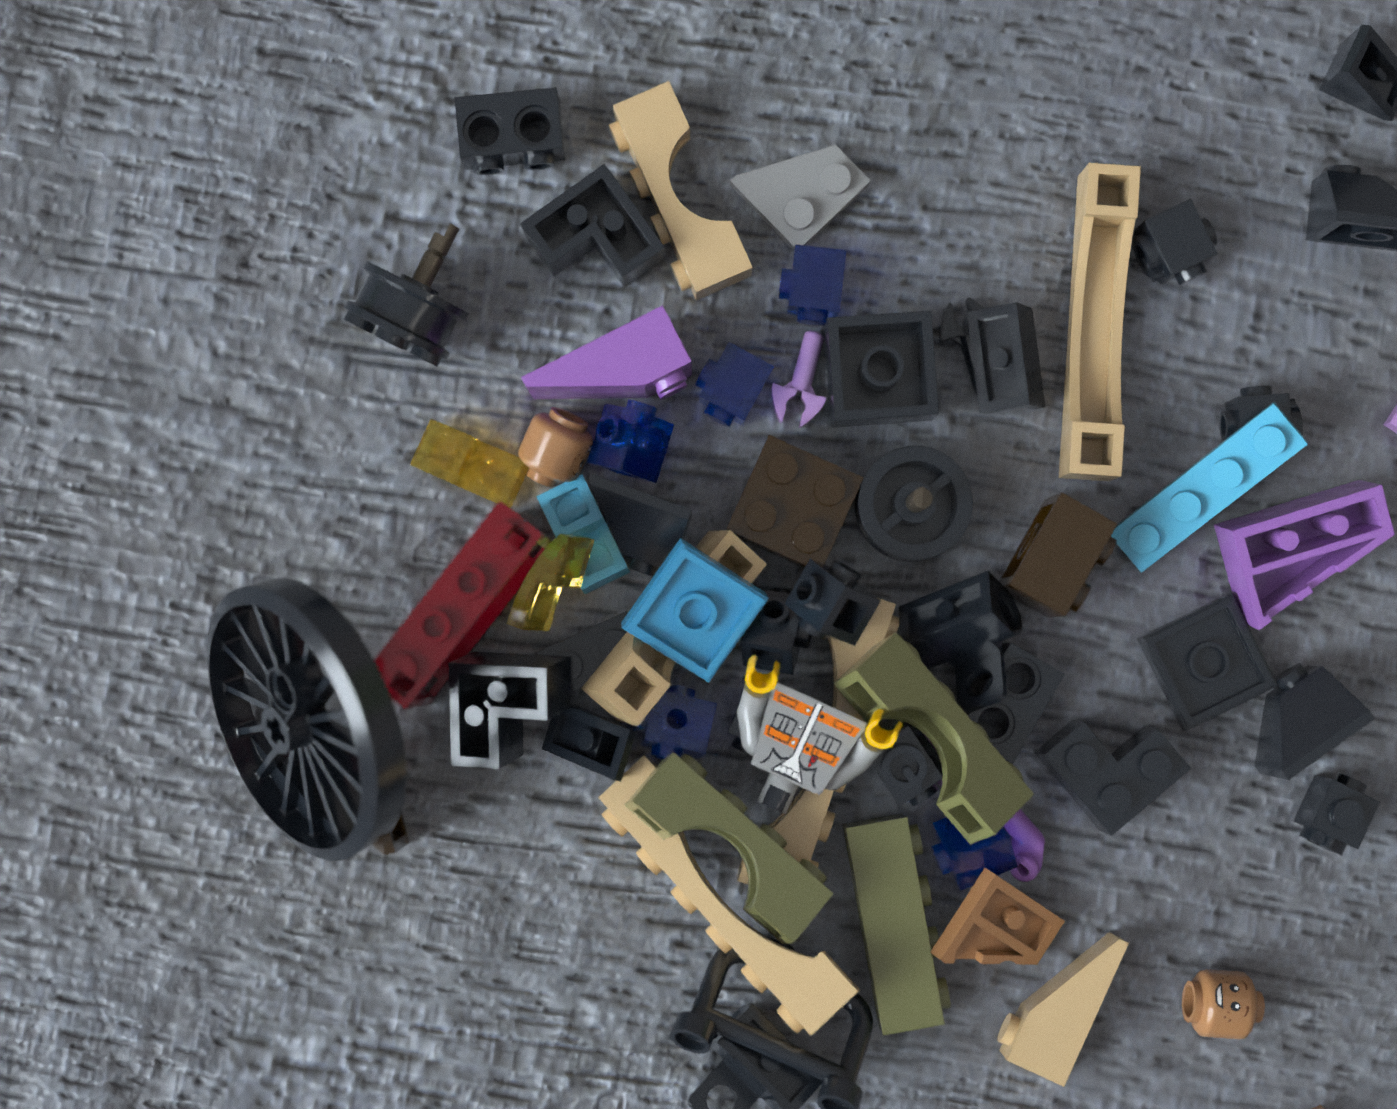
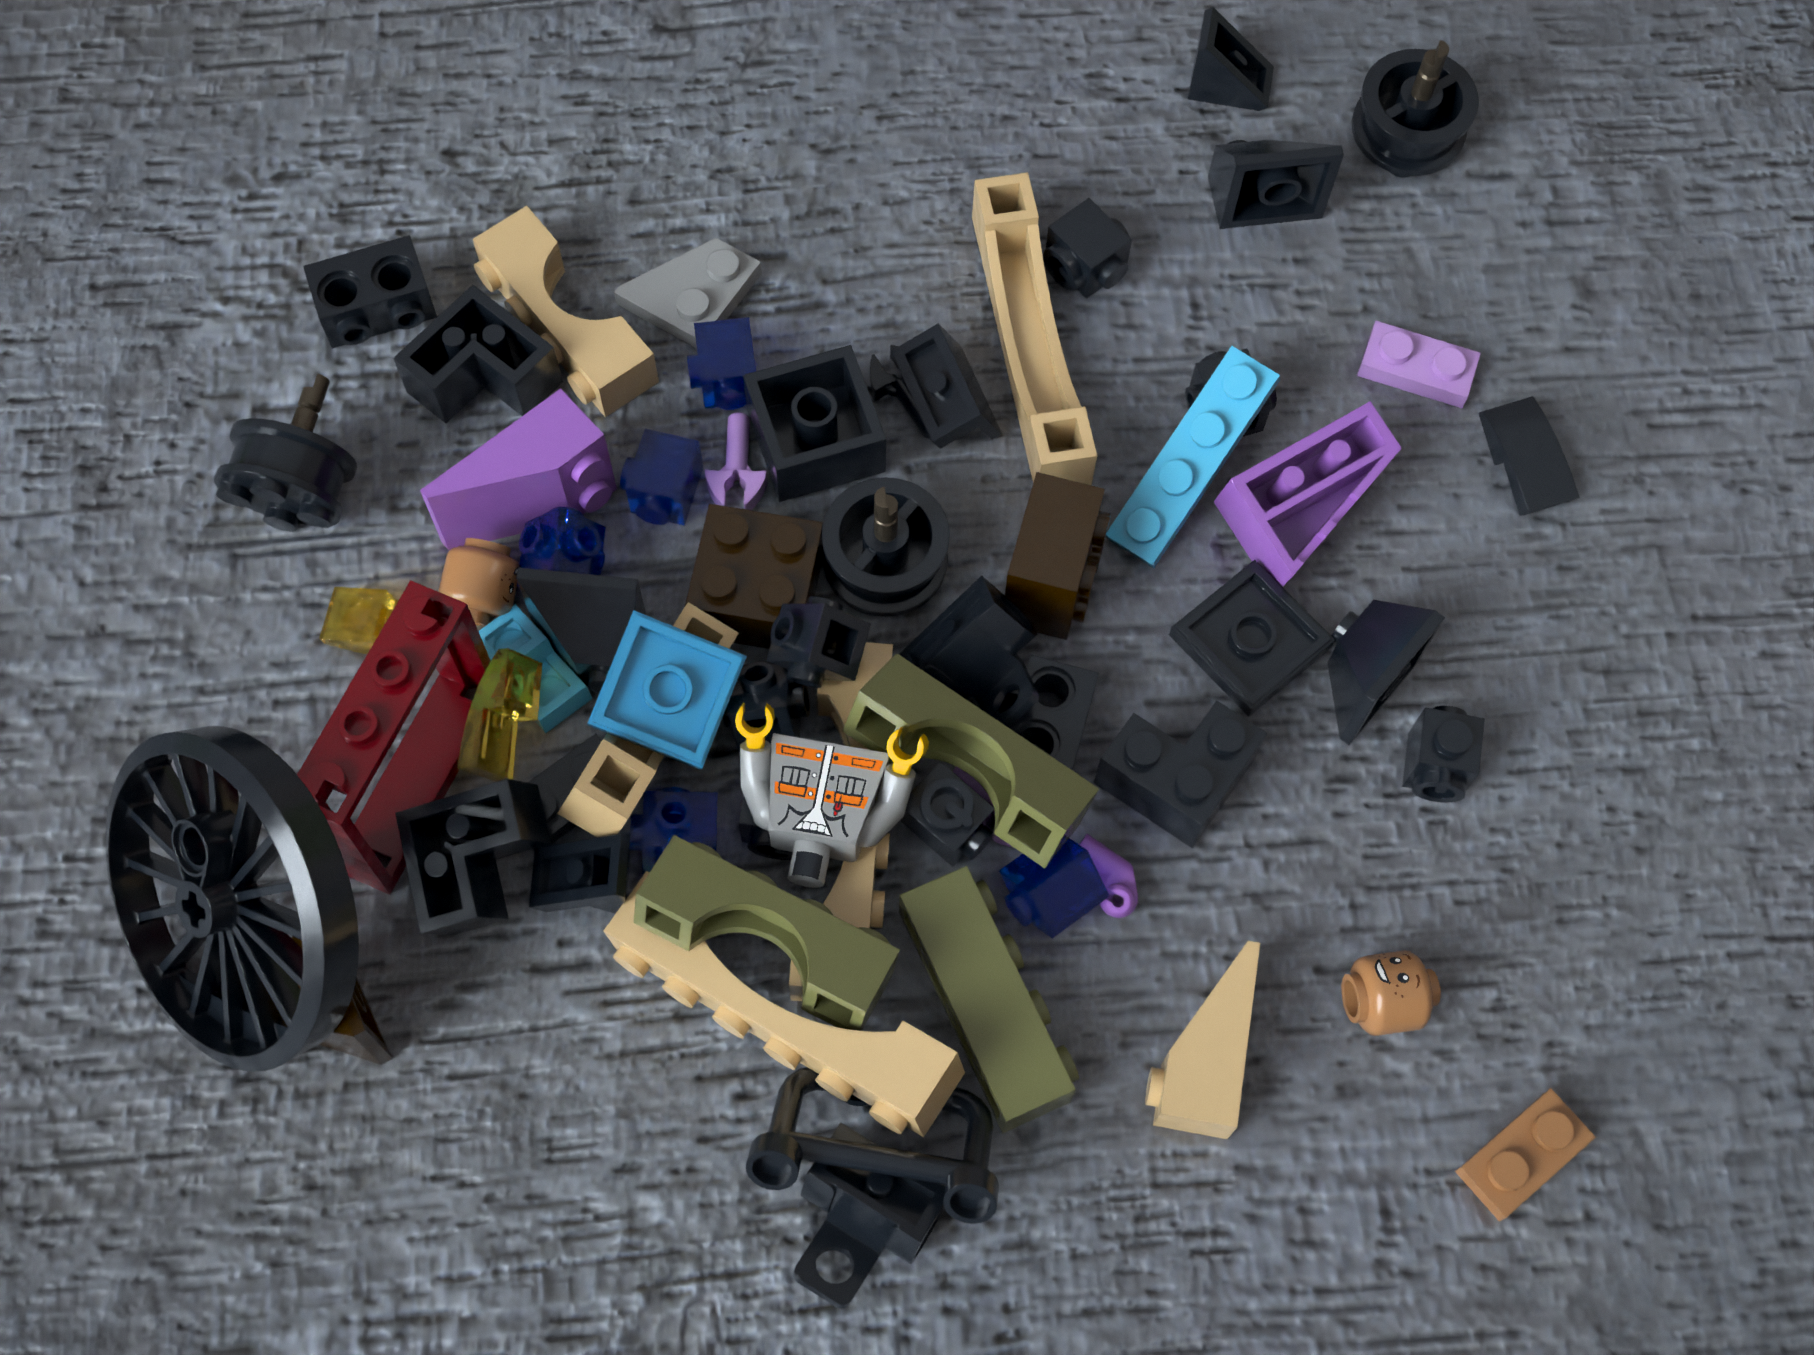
camera: 15 degrees left, 20 degrees down
medium nougat wing [930,868,1065,965] -> none

